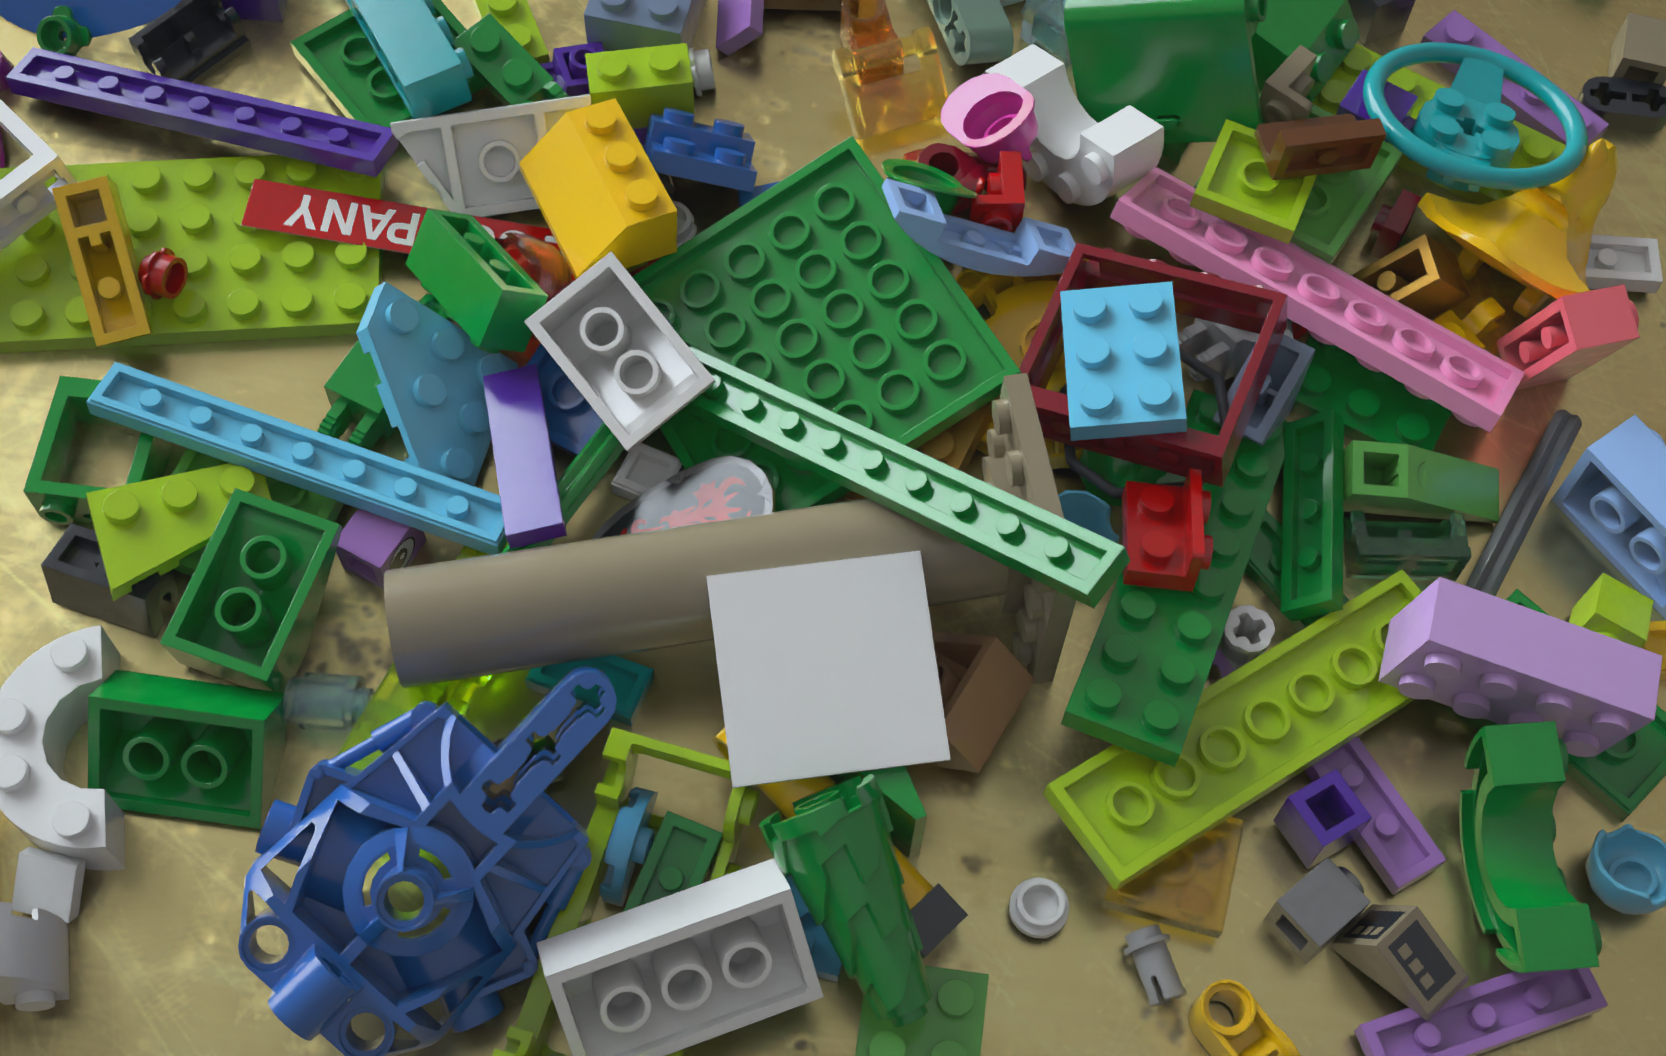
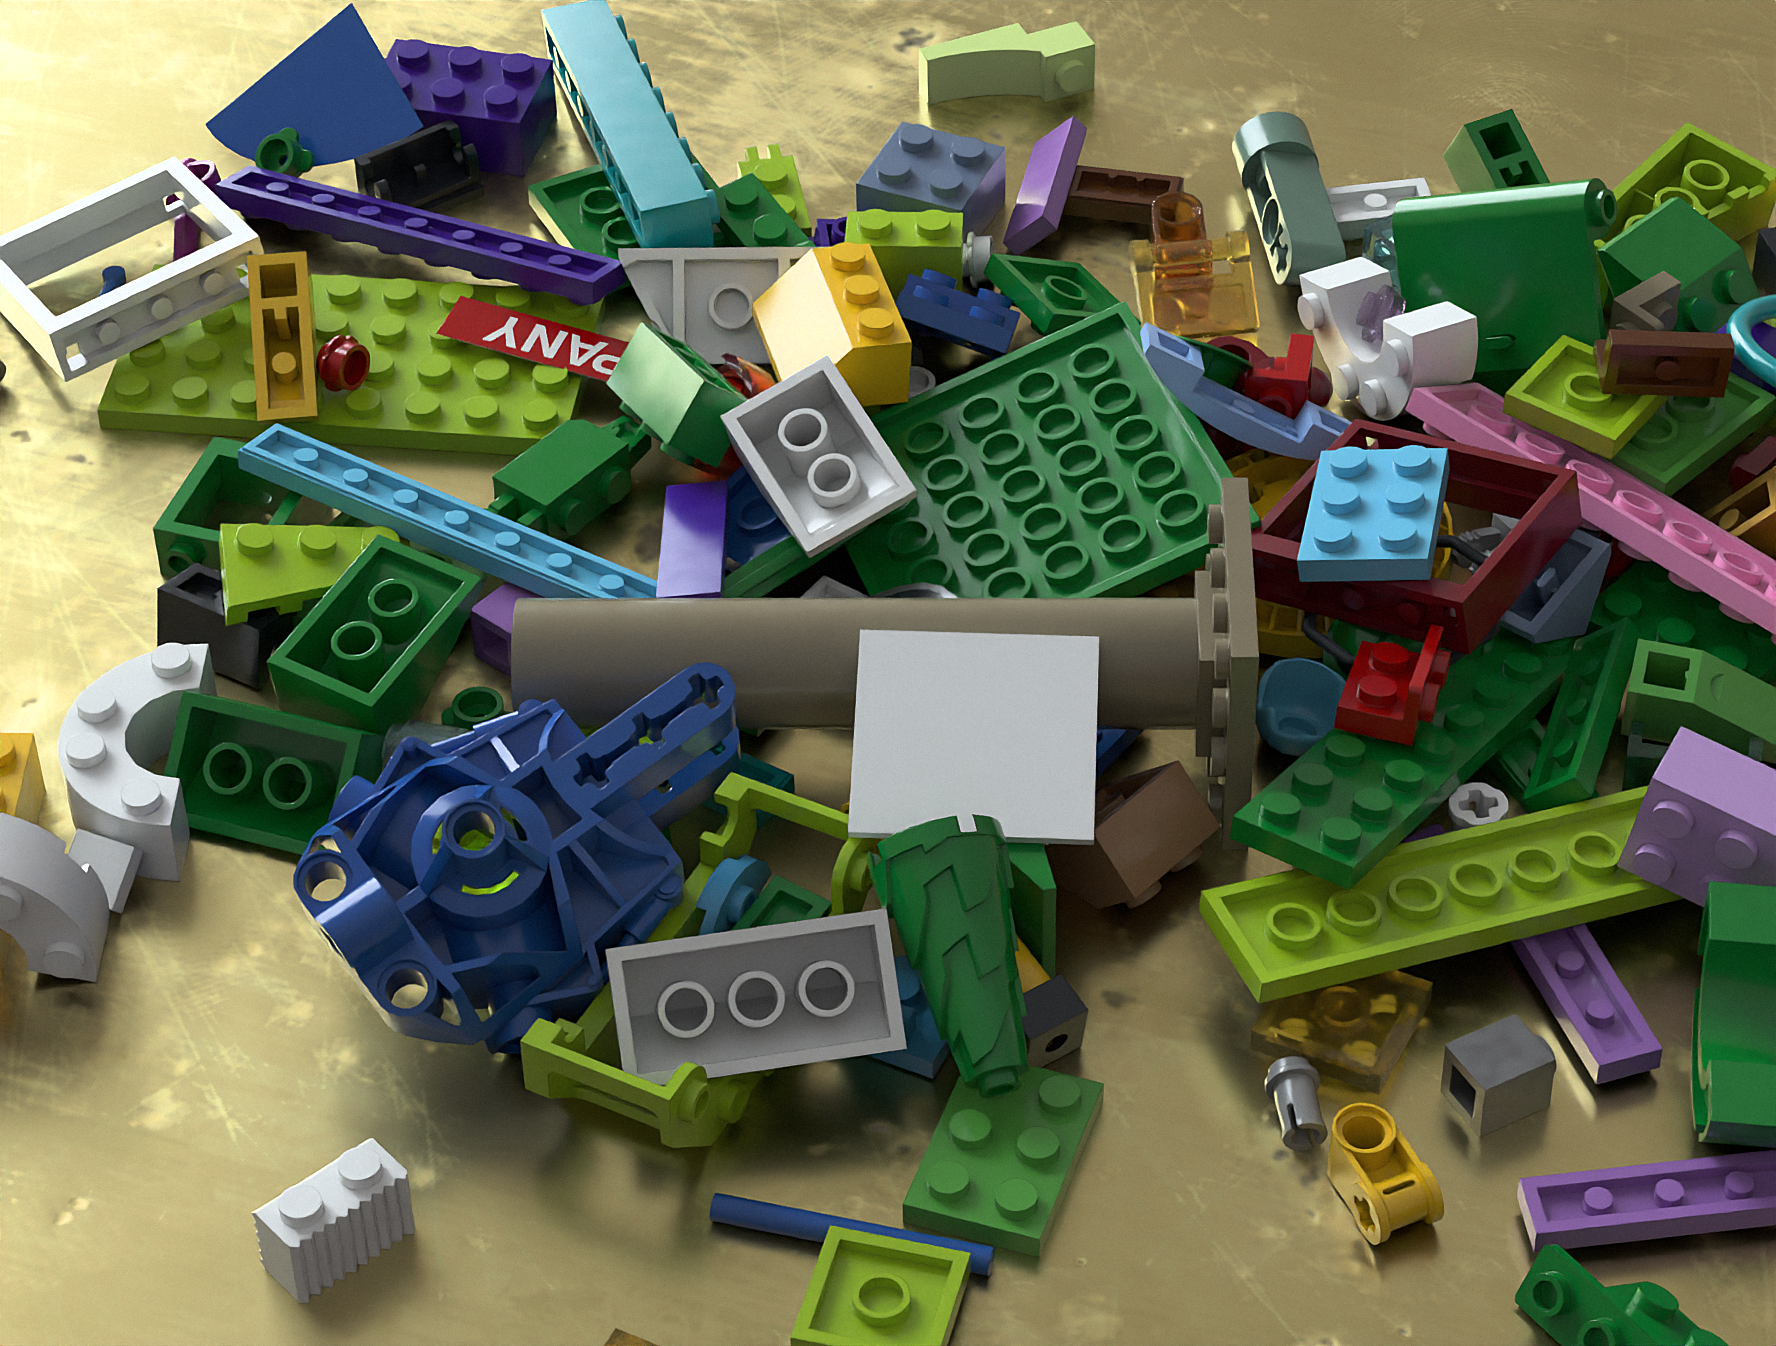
camera: 15 degrees right, 20 degrees down
medium azure plate [356,281,519,486] -> none
plate [684,346,1130,609] -> none
dark pink piece [941,73,1039,165] -> none
white plate [1009,877,1069,938] -> none
brick [1273,769,1372,869] -> none
dark tan slope [1332,904,1468,1021] -> none
none -> green plate [441,686,512,735]
none -> green plate [983,253,1142,337]
none -> clear purple plate [1356,284,1406,343]

